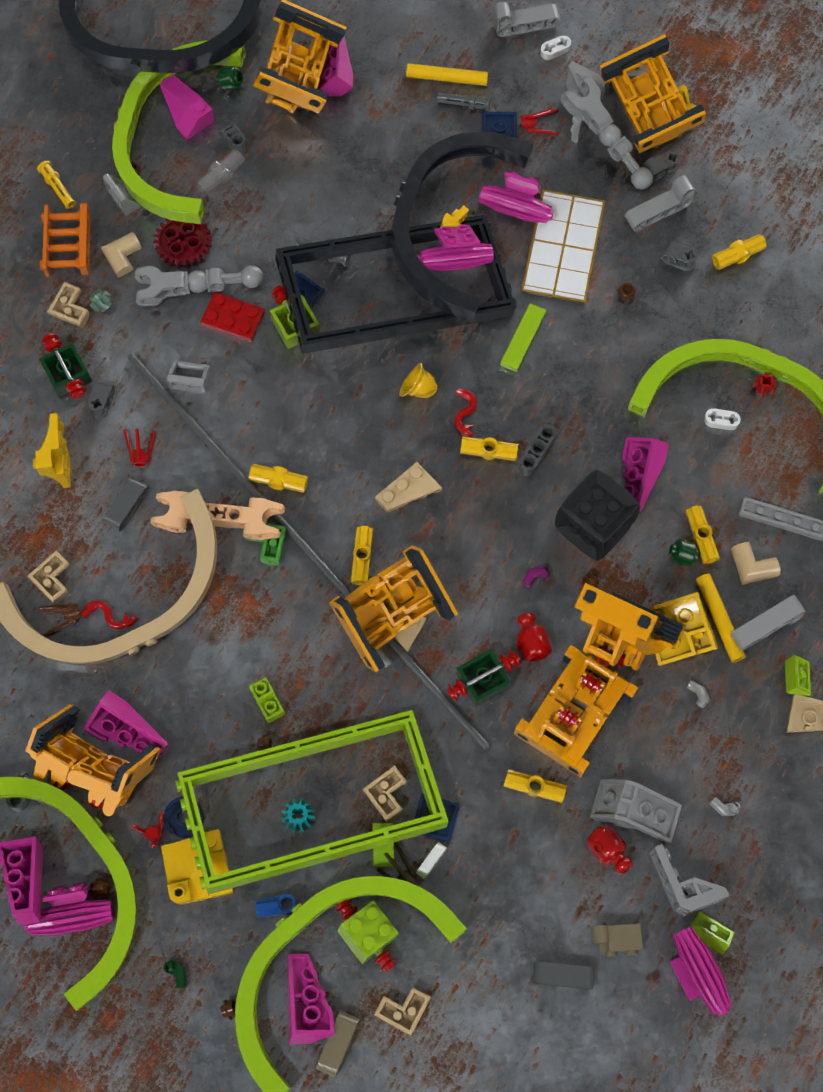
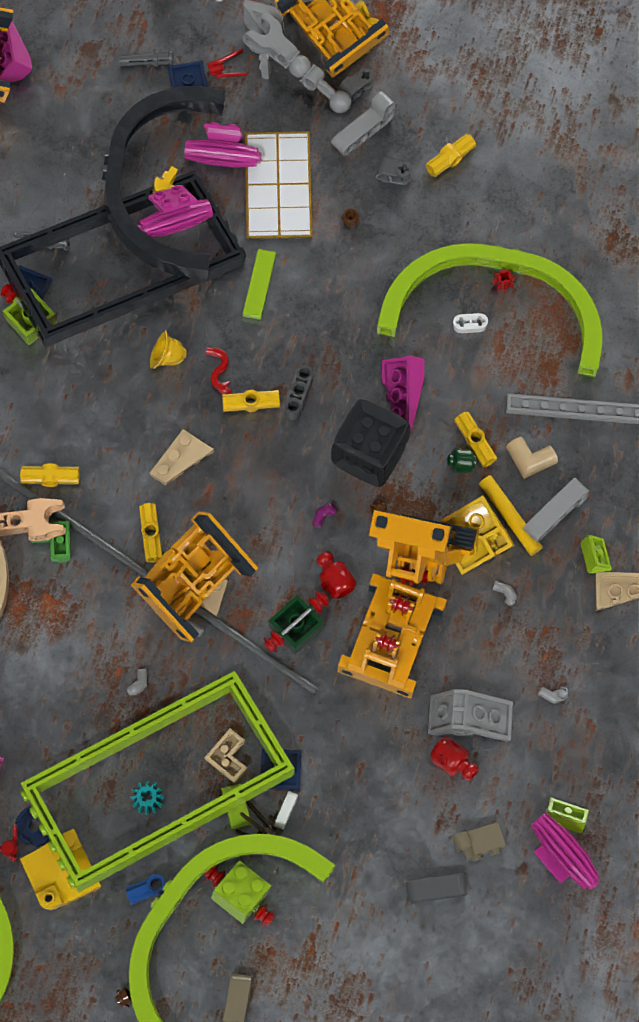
camera: 15 degrees left, 0 degrees up
dark green arm [163,960,187,989] -> none
lime slope [249,677,285,723] -> none
reddish brown plate [257,734,272,751] -> none
dark pink wedge [287,954,335,1044] -> none
tan brick [374,987,431,1036] -> none
yellow piece [406,63,488,86] -> none
yellow piece [504,769,567,803] -> none
light grey bracket [649,844,729,916] -> none
none -> light grey arm [127,669,147,696]

